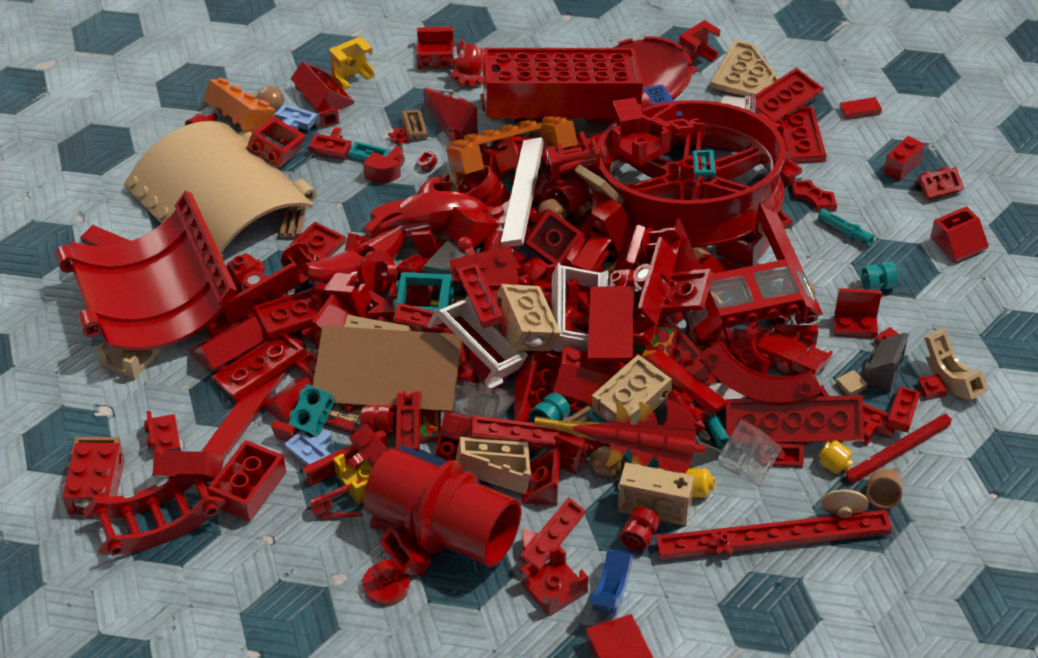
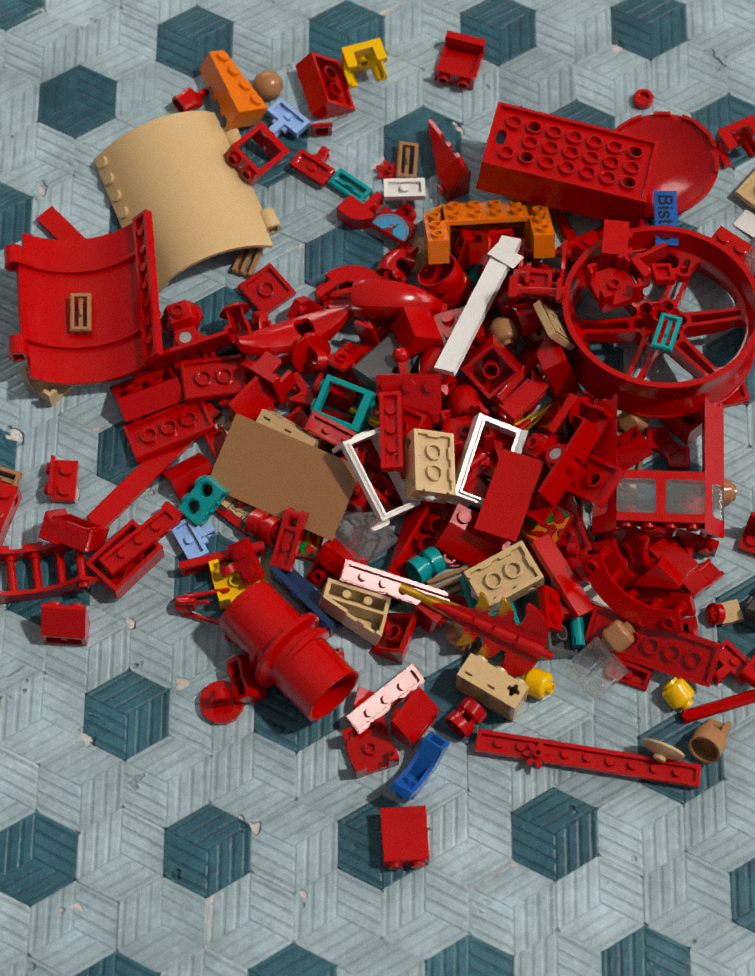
camera: 15 degrees right, 20 degrees up
red piece [448,40,483,87] -> none
none -> red slope [41,601,90,646]
none -> medium nougat tile [70,293,92,334]
none -> red tile [98,505,181,577]
none -> slope [370,207,417,245]
none -> white panel [383,178,426,204]
none -> red slope [390,686,439,749]
none -> white sticker [487,242,524,268]
none -> medium nougat head [601,620,635,653]
none -> red tile [633,89,653,110]
none -> red slope [636,555,684,590]
none -> red tile [705,603,726,625]

